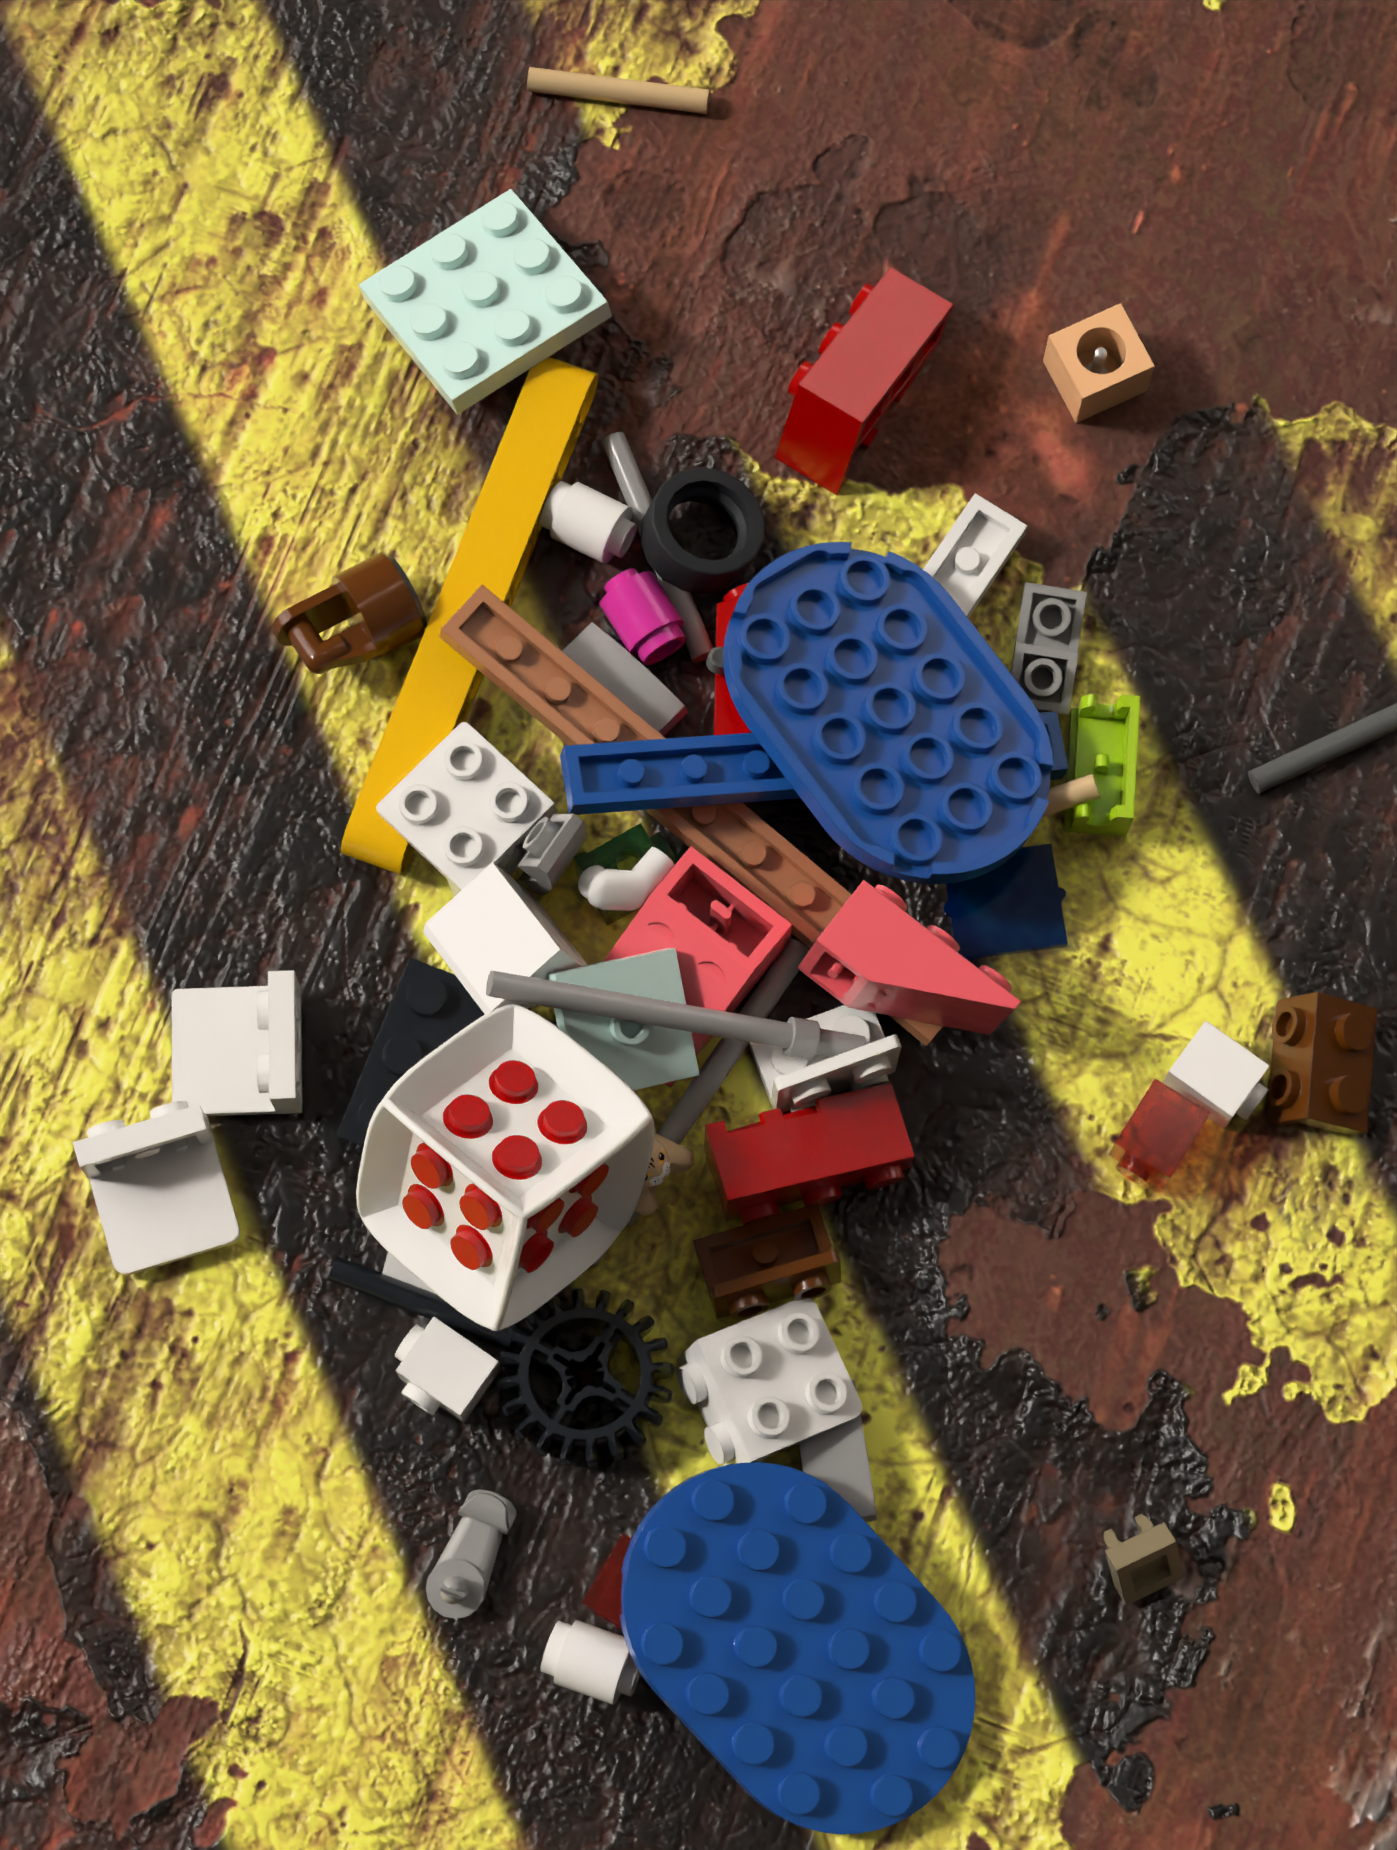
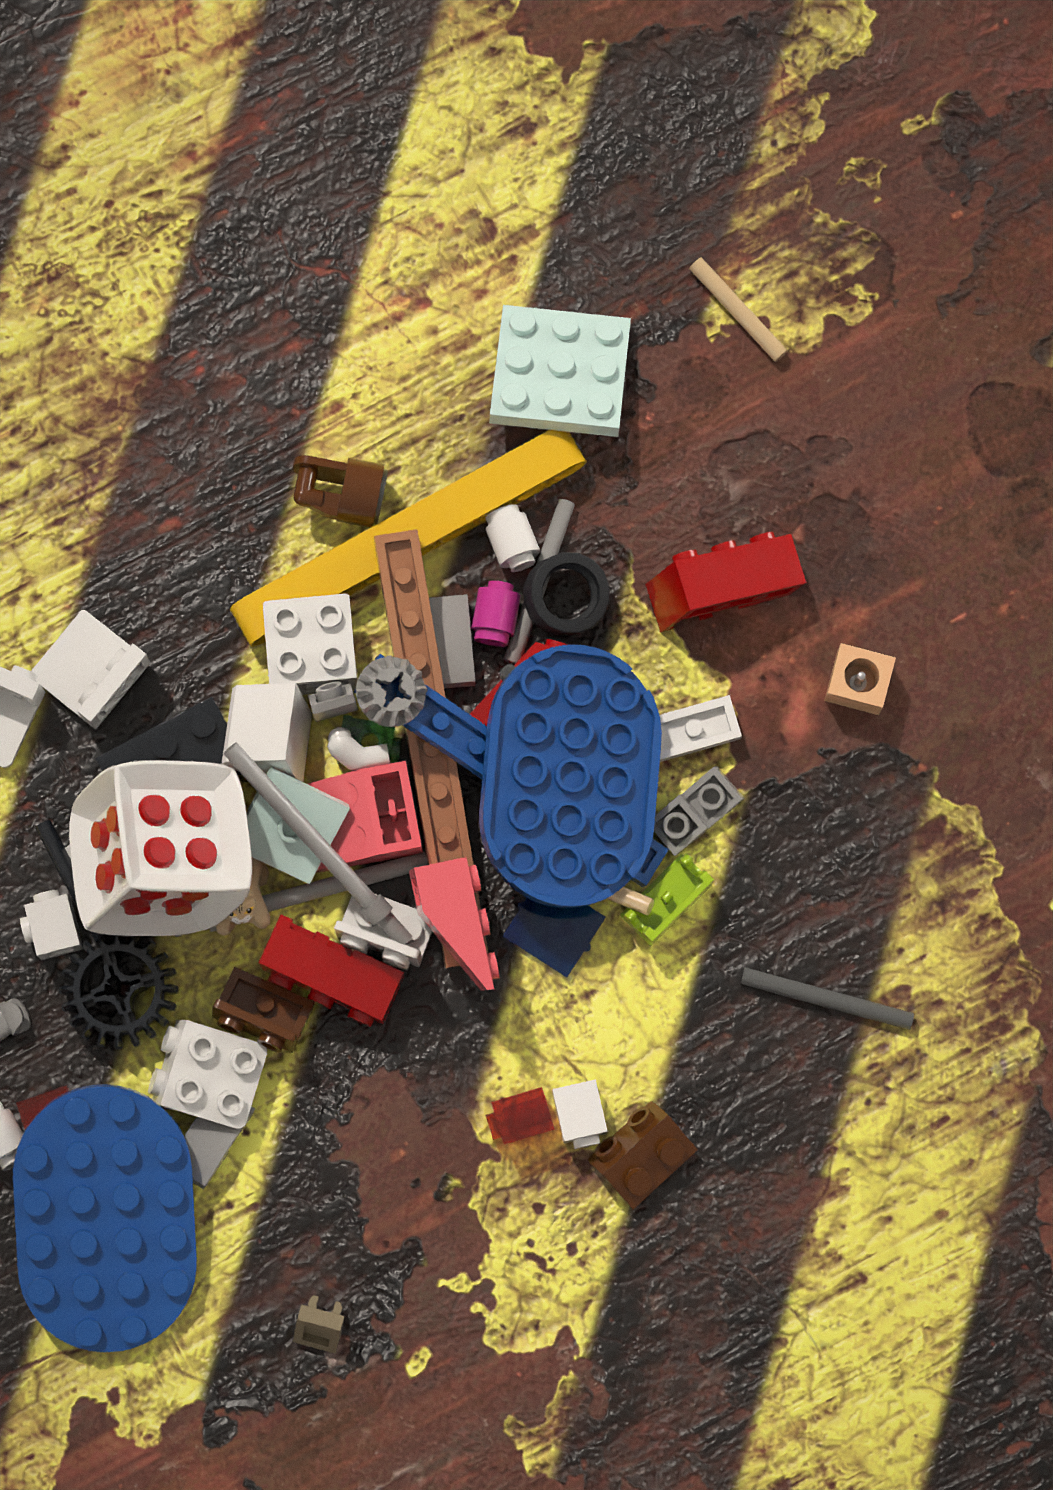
camera: 40 degrees right, 5 degrees up
none -> light grey gear [356,655,427,727]

